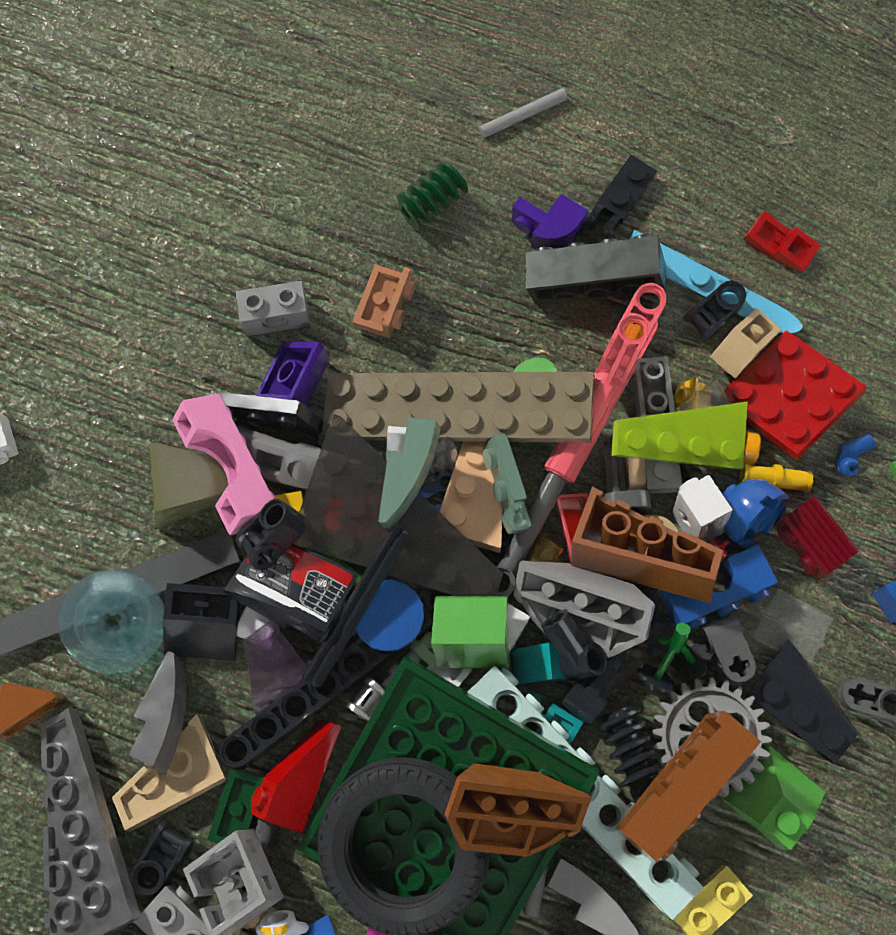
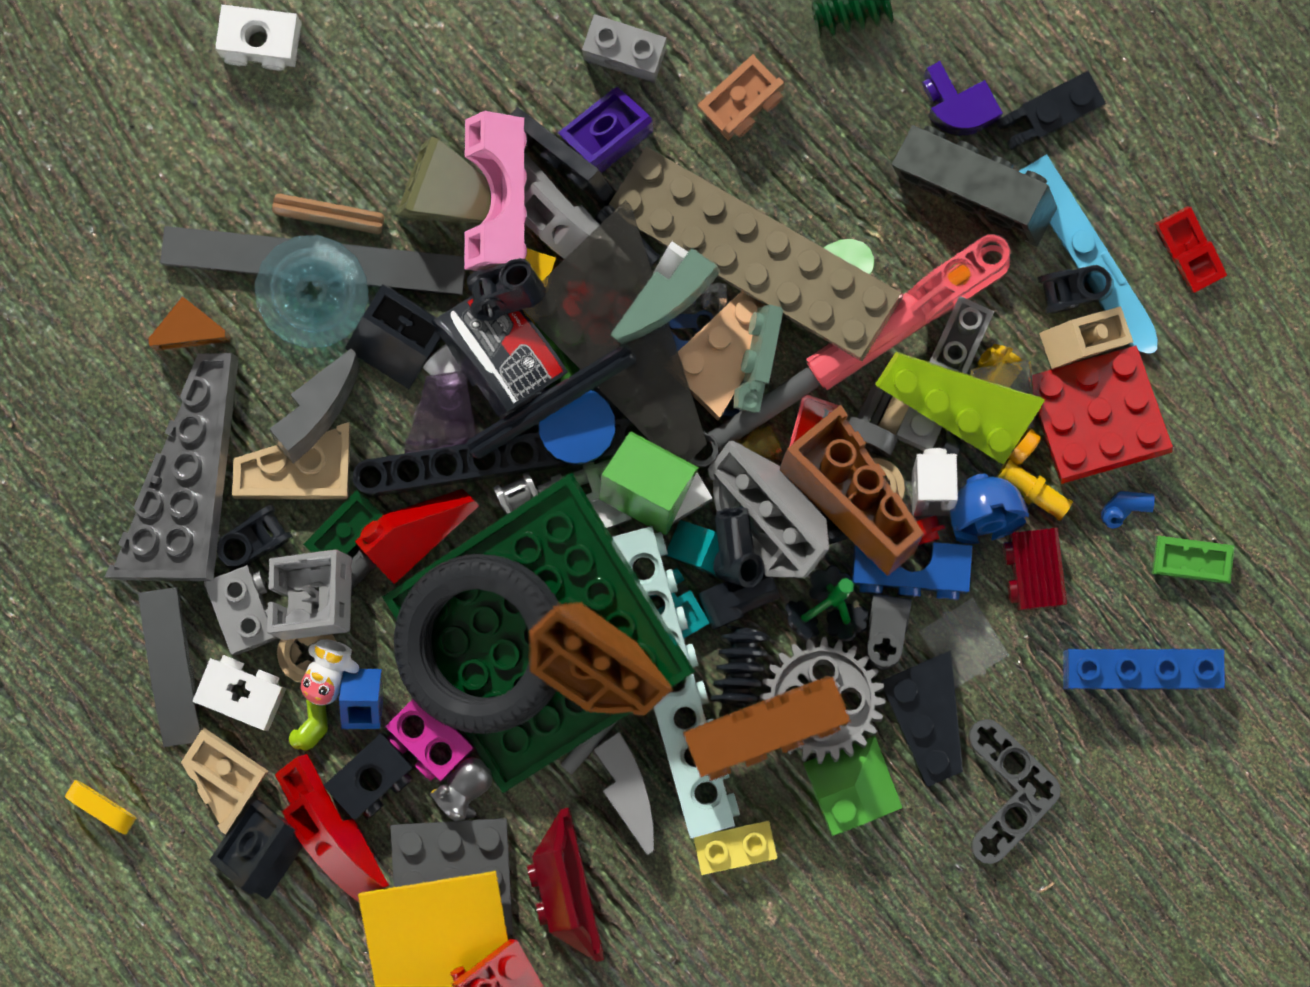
camera: 30 degrees right, 10 degrees up
none -> medium nougat axle [272,194,385,234]

